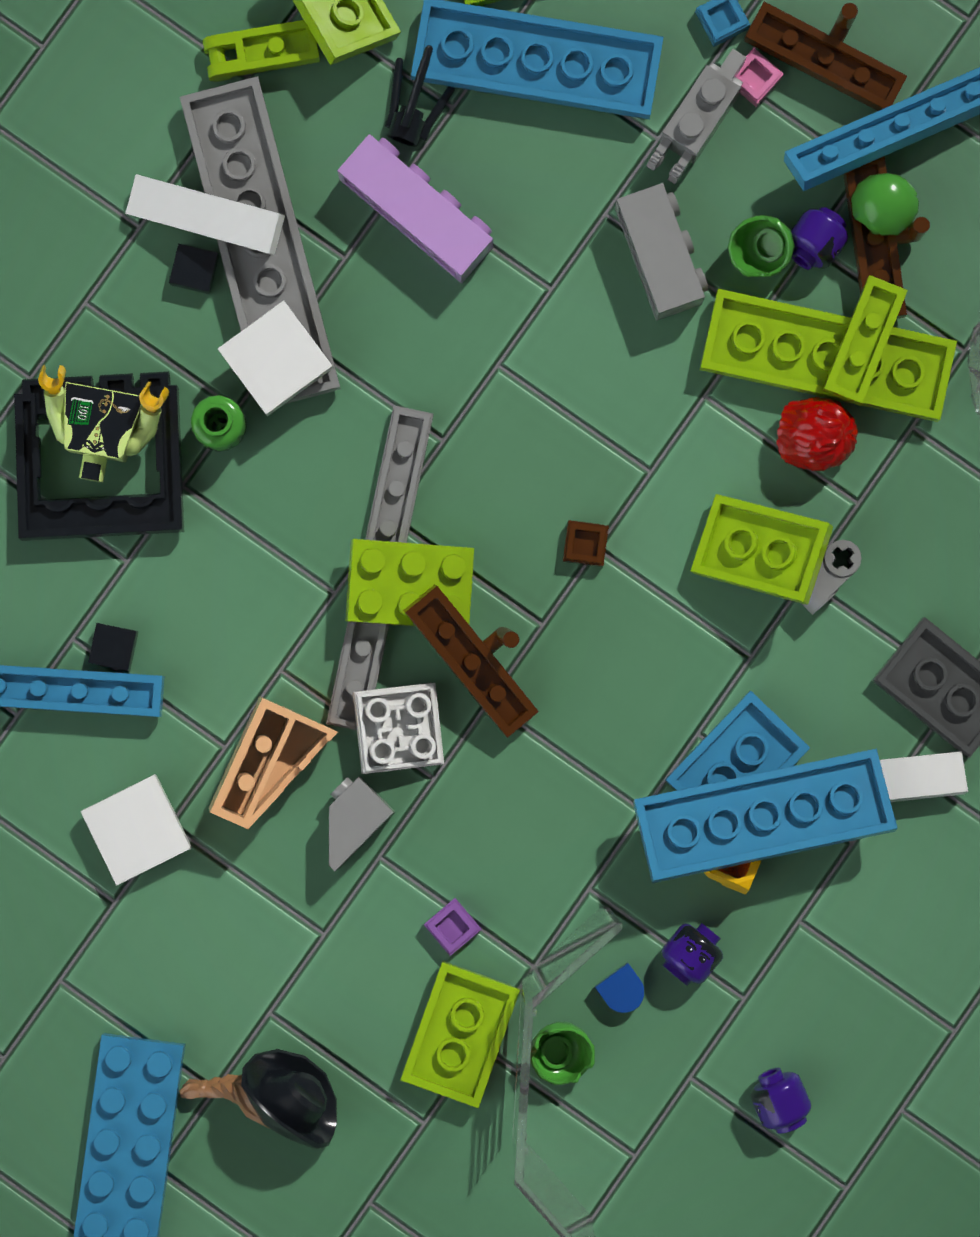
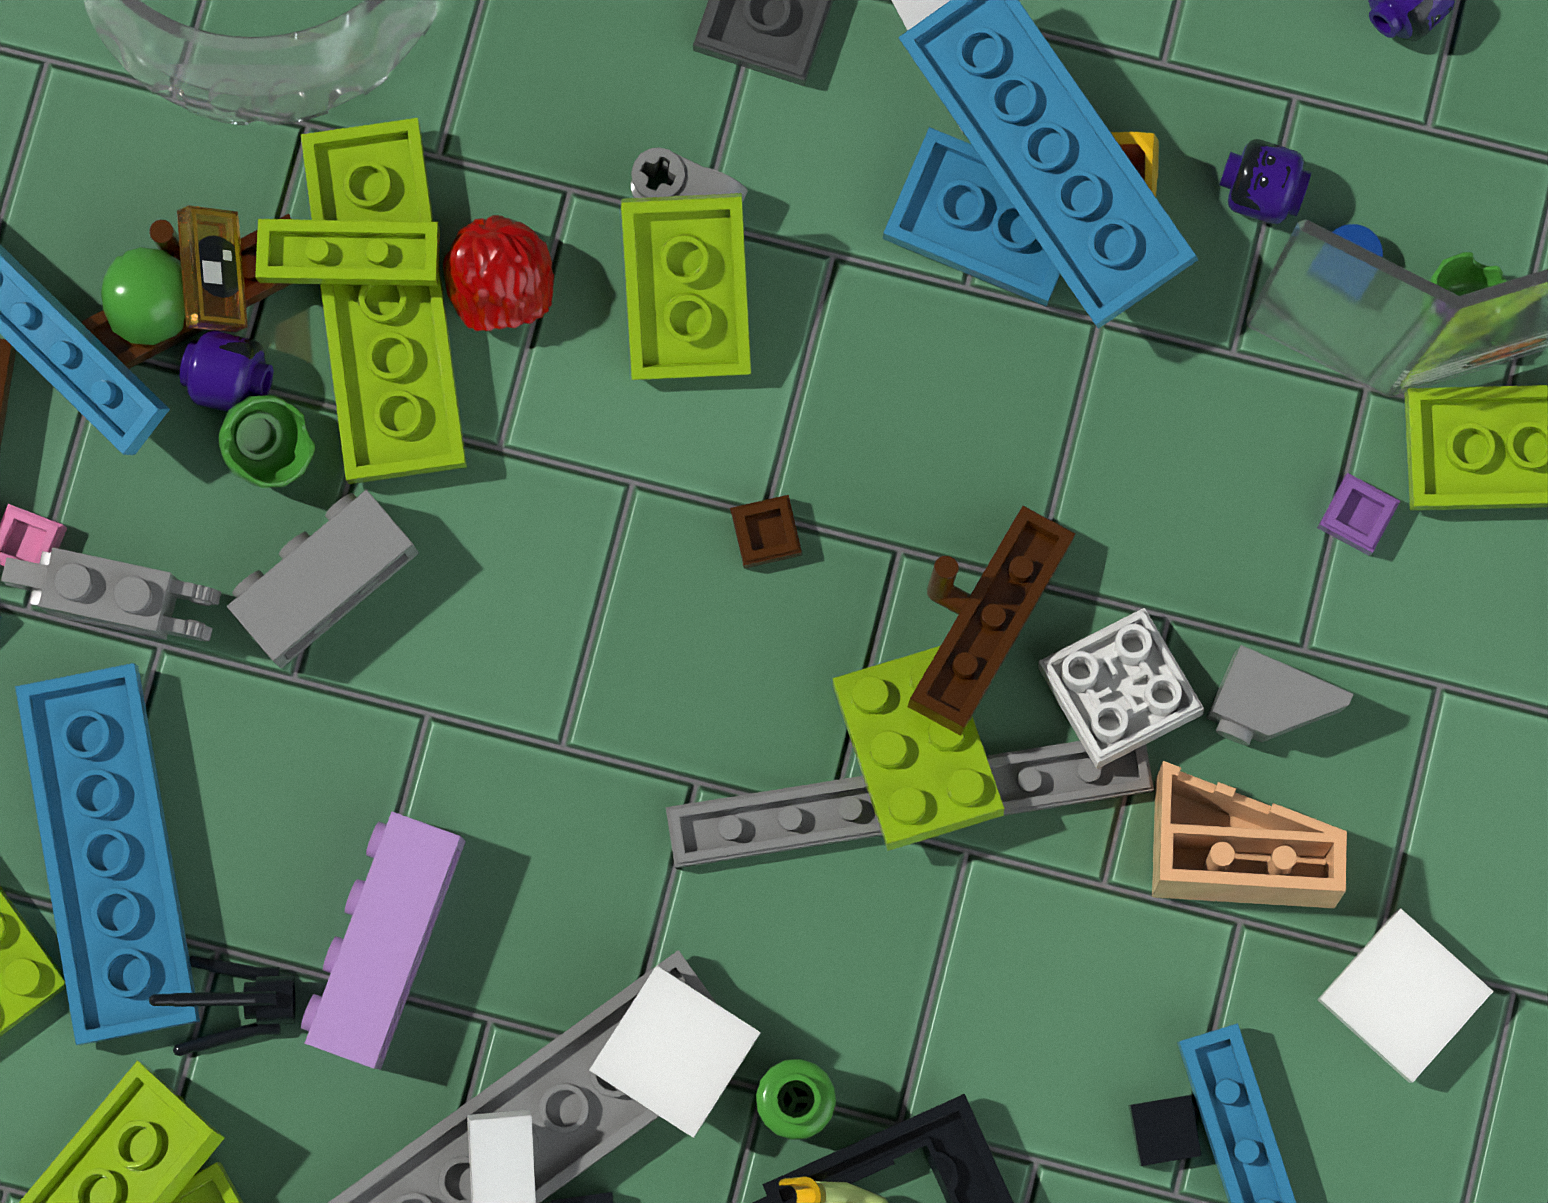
camera: 110 degrees left, 5 degrees down
none -> tile [177,205,248,332]

